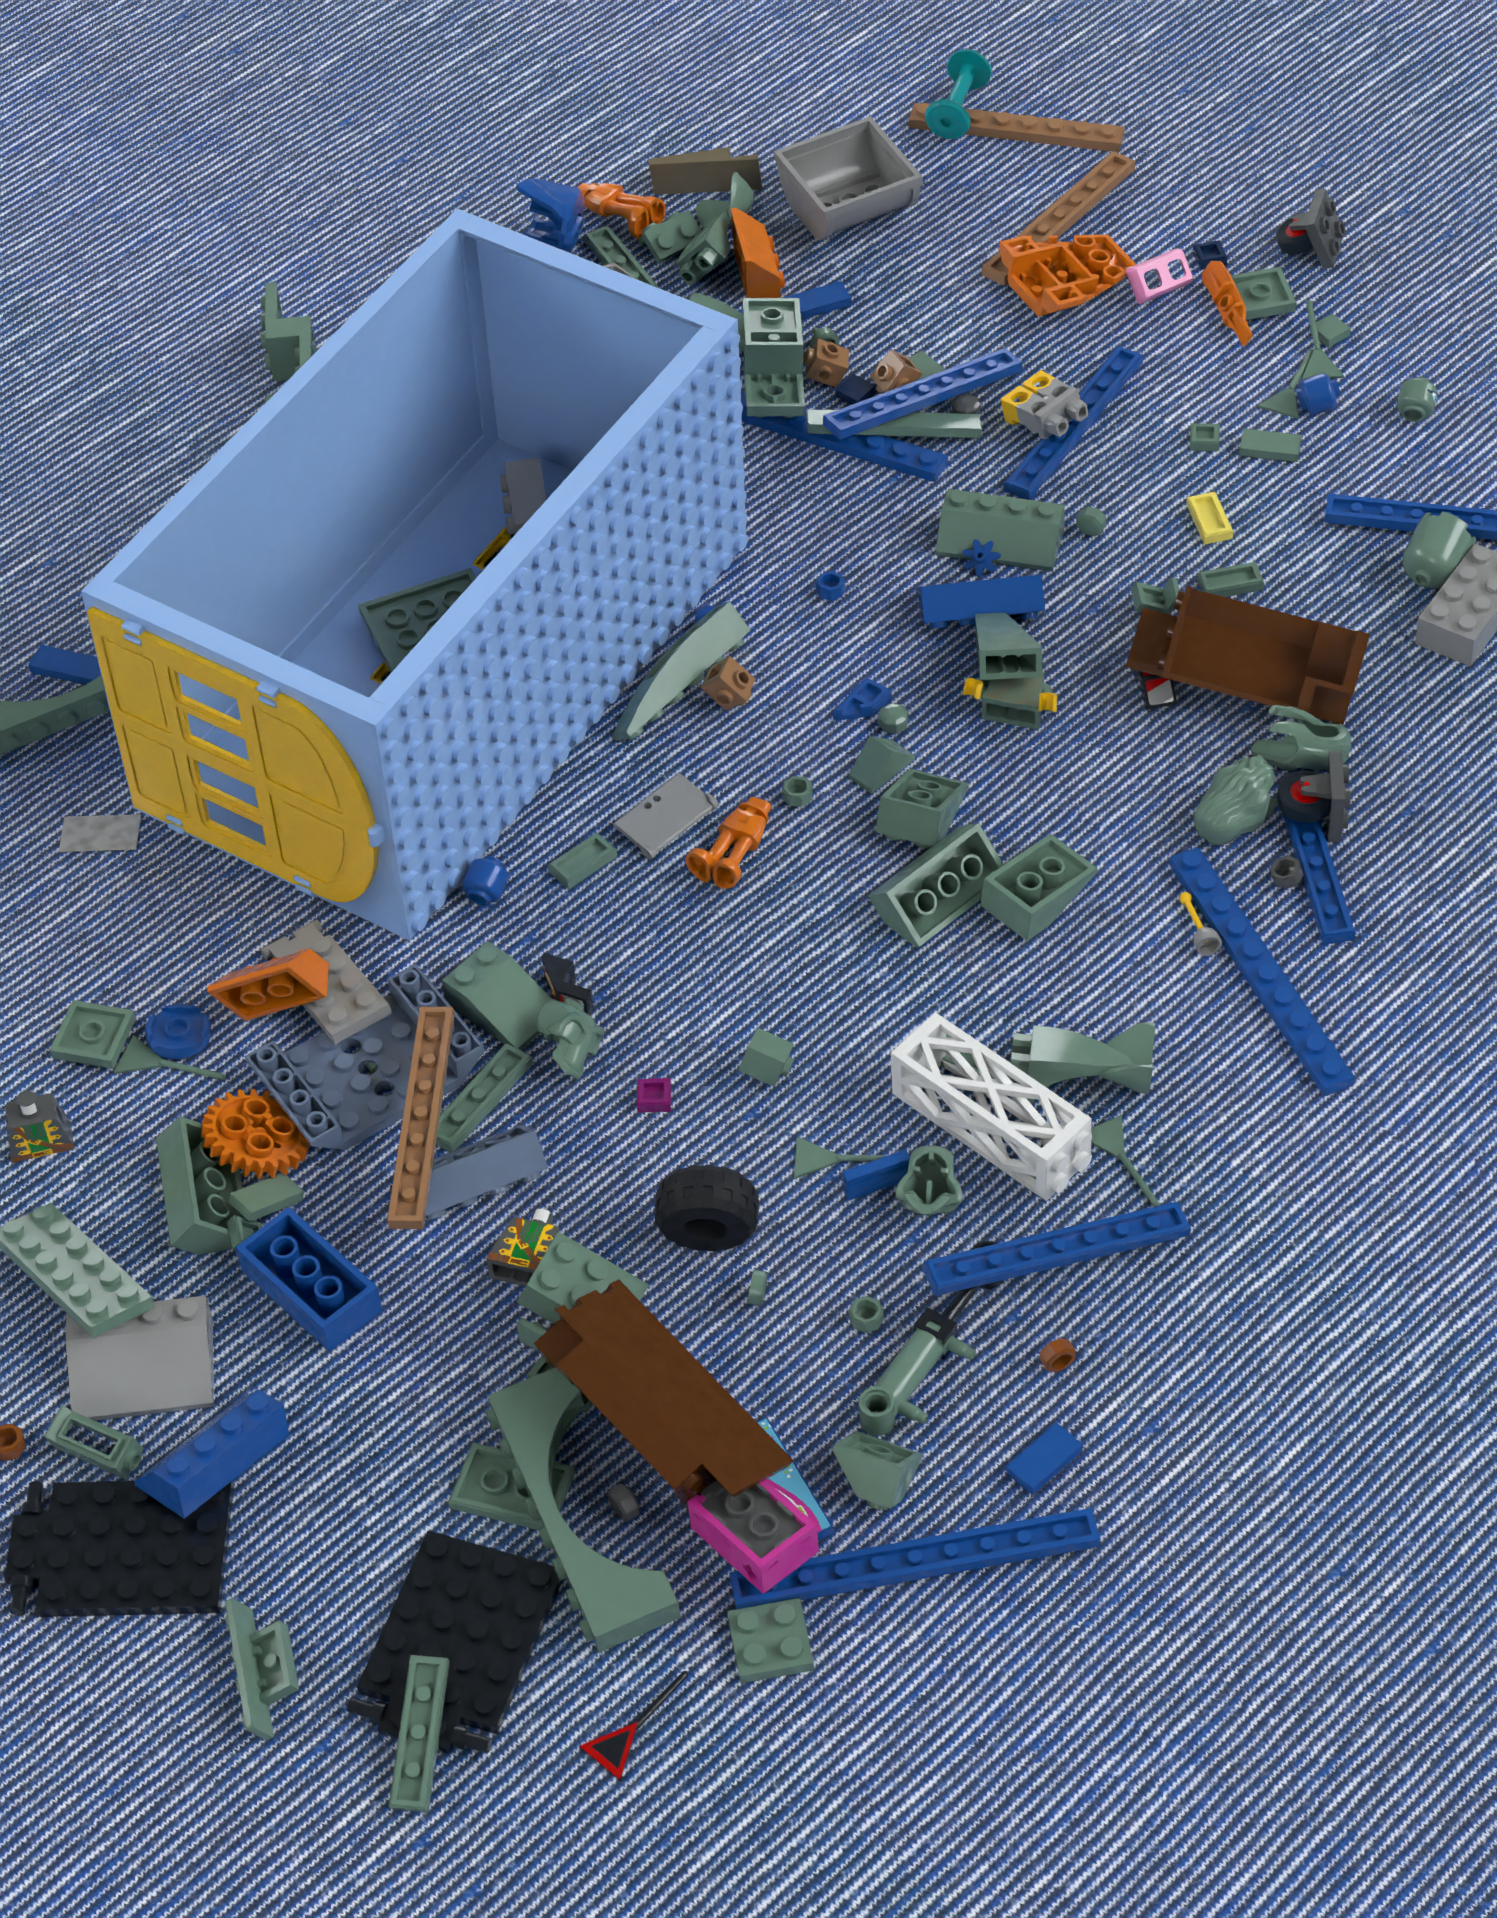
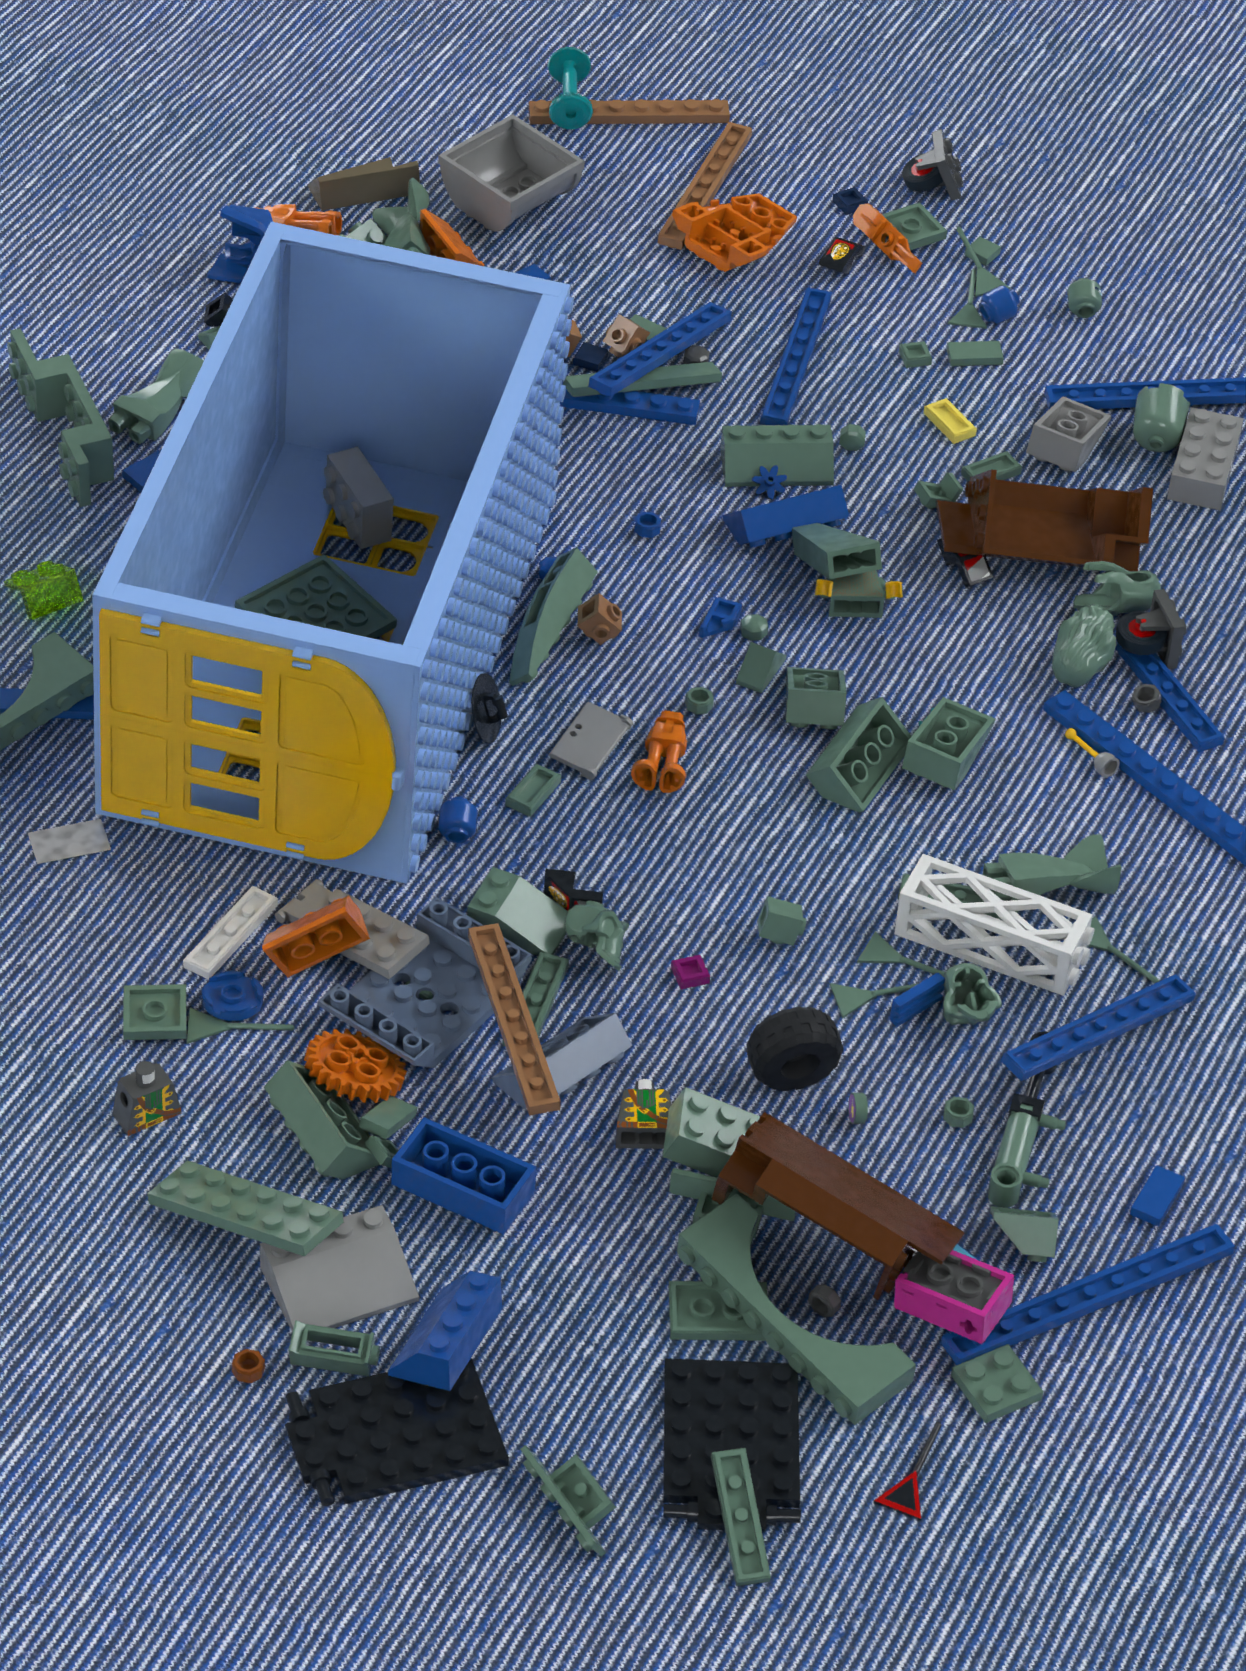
camera: 25 degrees left, 5 degrees down
light grey hips [1000,370,1089,439] -> none
dark orange tile [1040,1338,1076,1372] -> none
bright pink piece [1126,248,1193,304] -> none
none -> white tile [183,886,278,980]
none -> black shield [471,673,508,743]
none -> slope [818,237,865,274]
none -> sand green piece [857,931,945,977]
none -> light grey slope [1026,397,1111,472]

